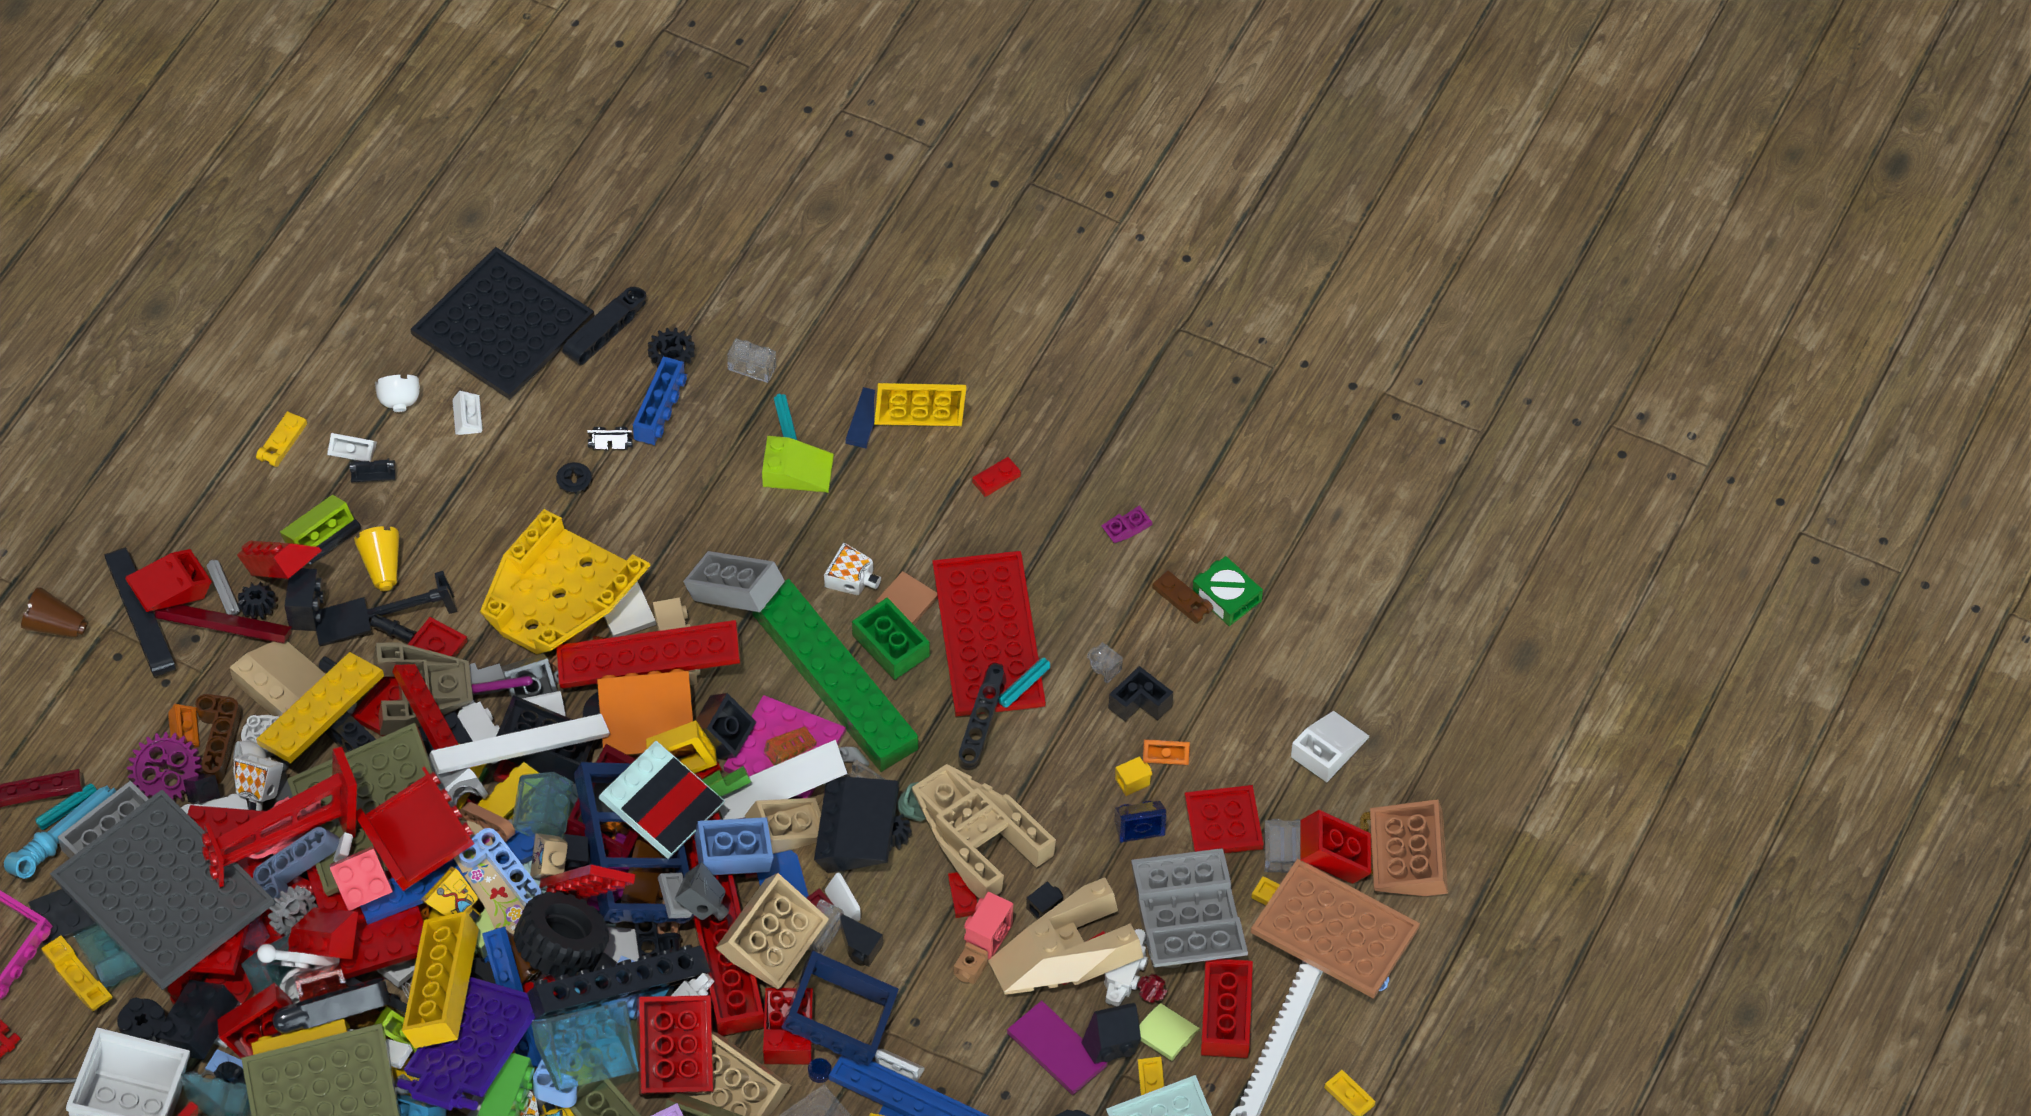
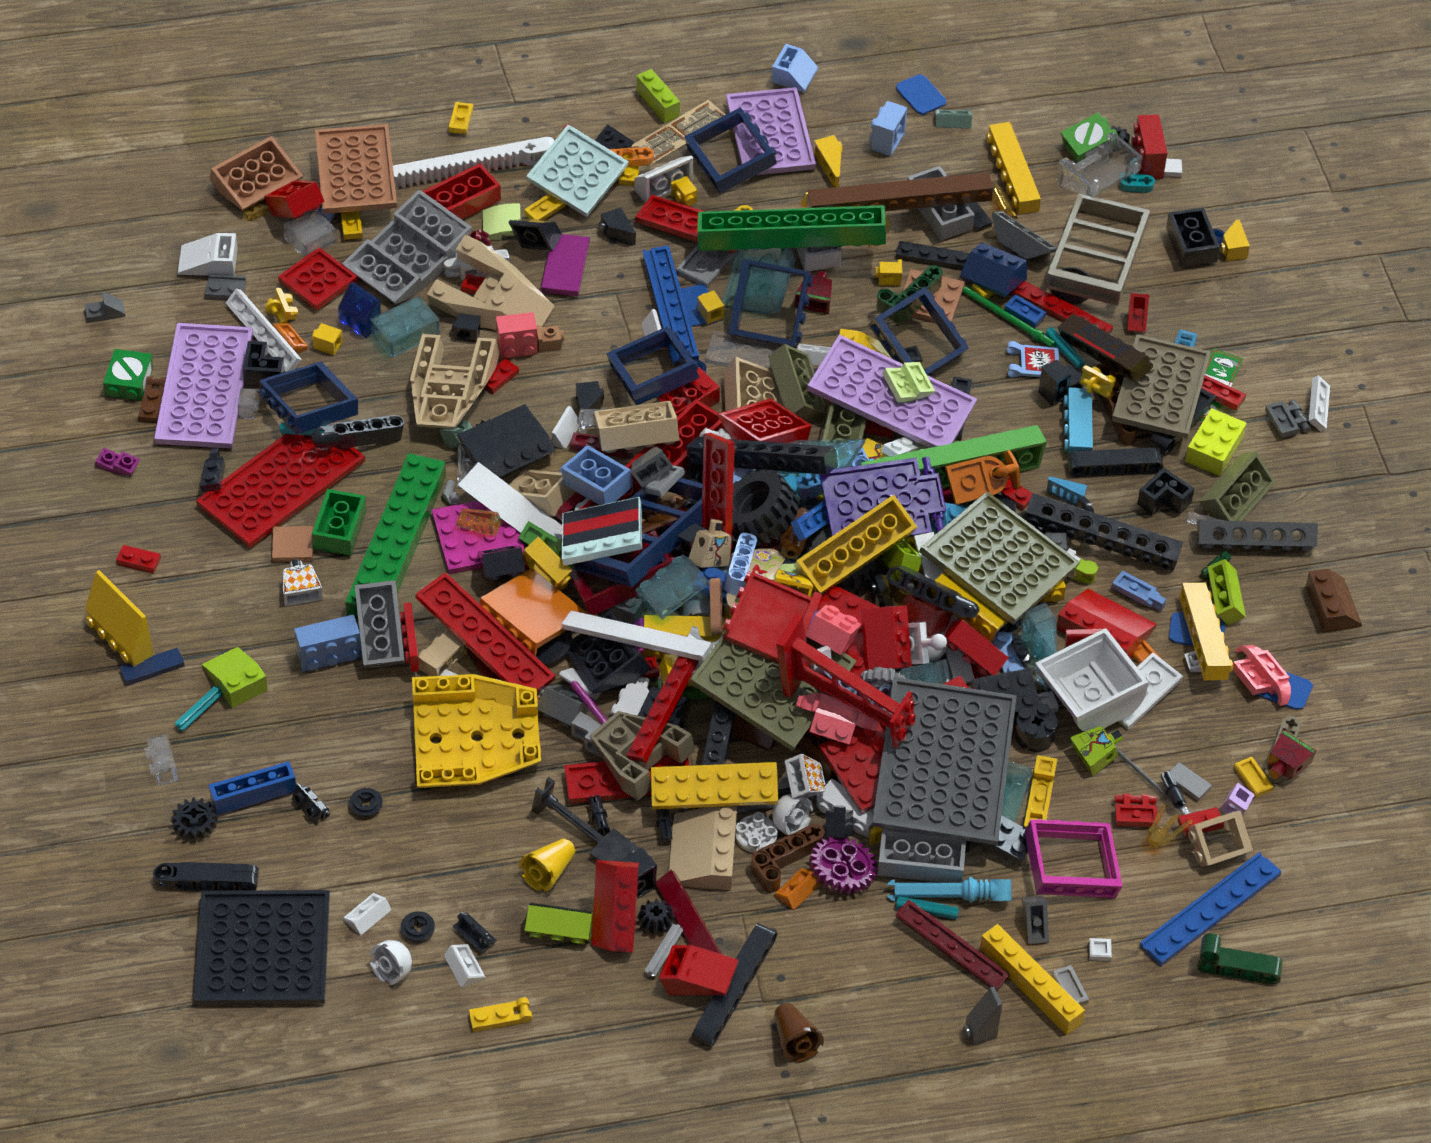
camera: 130 degrees left, 5 degrees down
none -> dark grey slope [84,292,126,323]
none -> lavender plate [154,323,253,448]
none -> black hinge [200,448,225,492]
none -> dark grey plate [205,274,246,300]
none -> white plate [226,289,302,372]
none -> dark blue window [258,361,358,434]
none -> yellow hips [265,288,298,324]
none -> medium blue brick [294,615,362,672]
none -> clear light blue brick [371,296,440,358]
none -> red hinge [400,603,419,672]
none -> black gear [401,911,435,943]
none -> lime torso [1070,726,1124,776]

